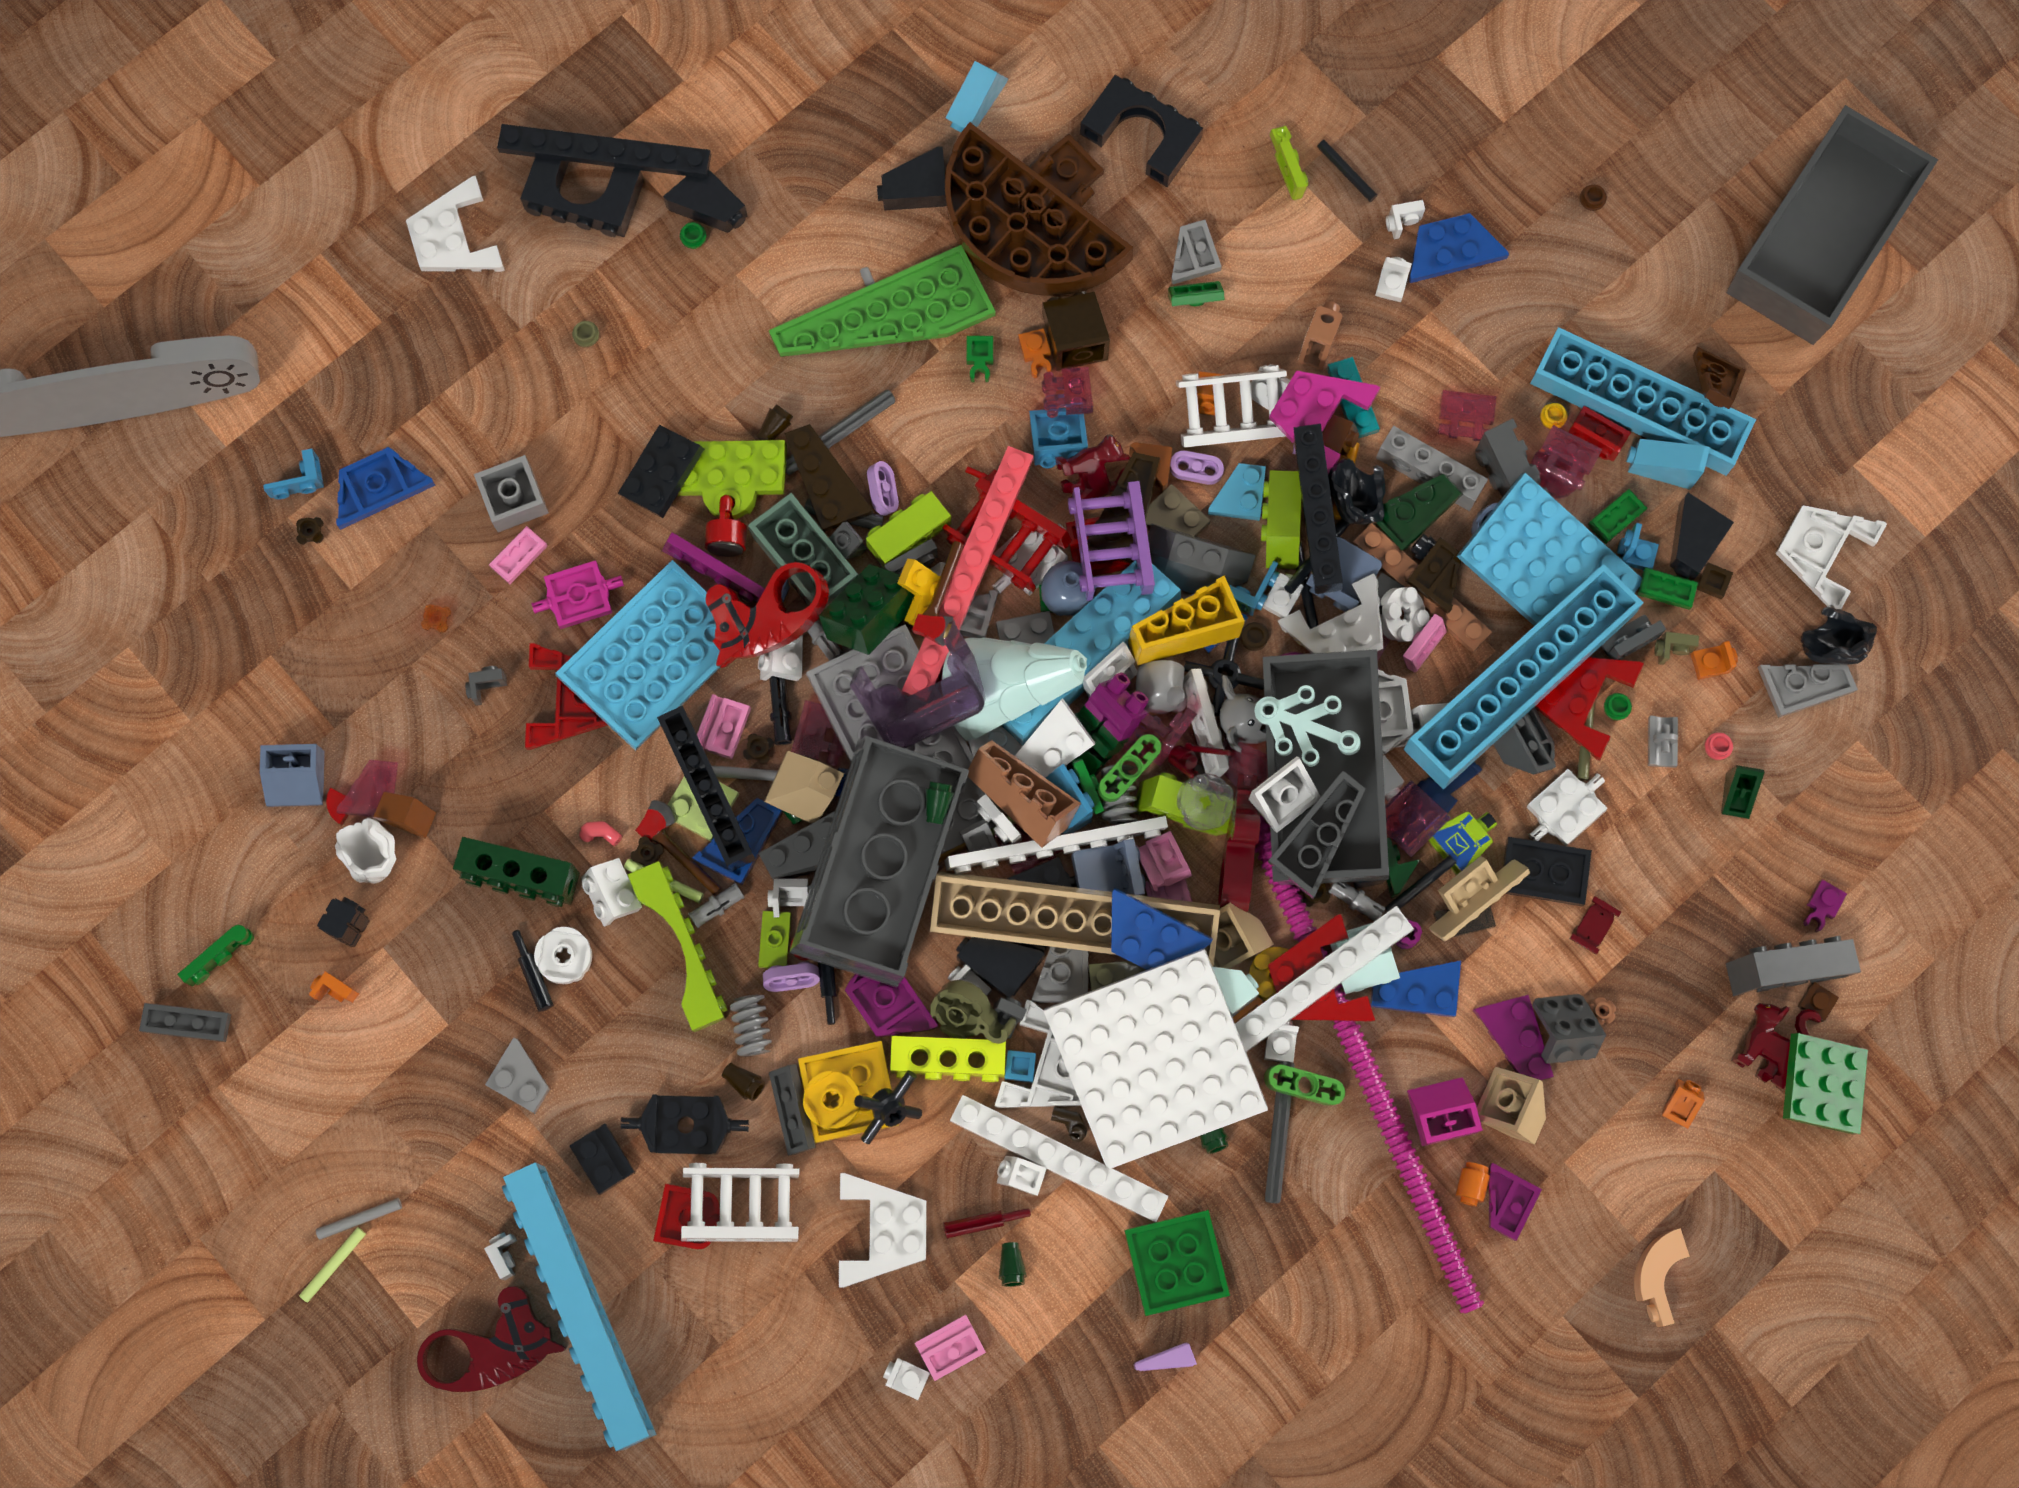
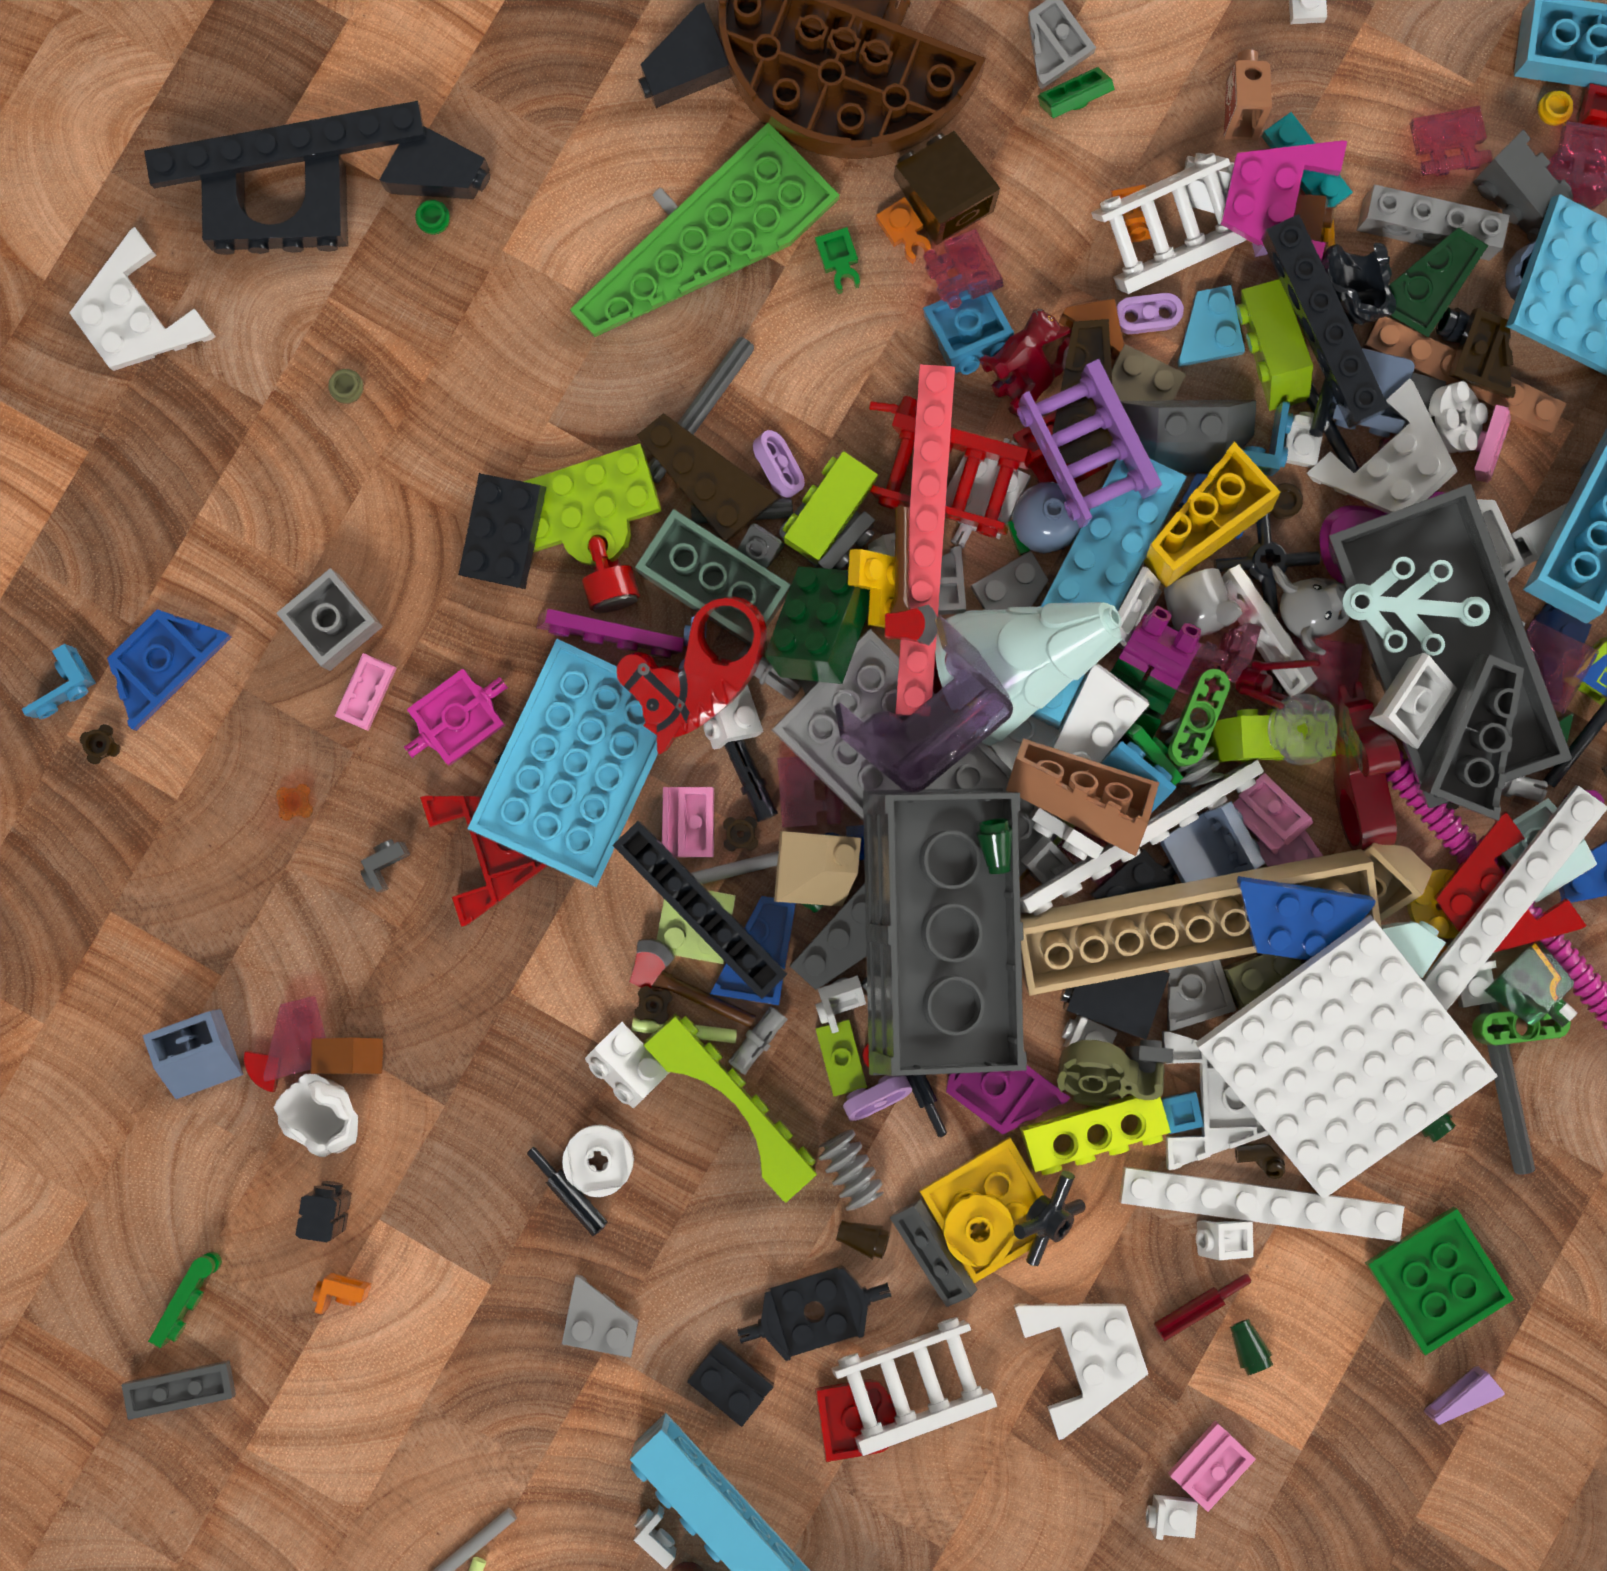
camera: 20 degrees left, 10 degrees up
dark green brick [453,837,580,907] -> none
coral arm [579,821,623,846] -> none
dark brown cone [756,404,793,440] -> none
none -> clear green torso [1484,940,1577,1028]

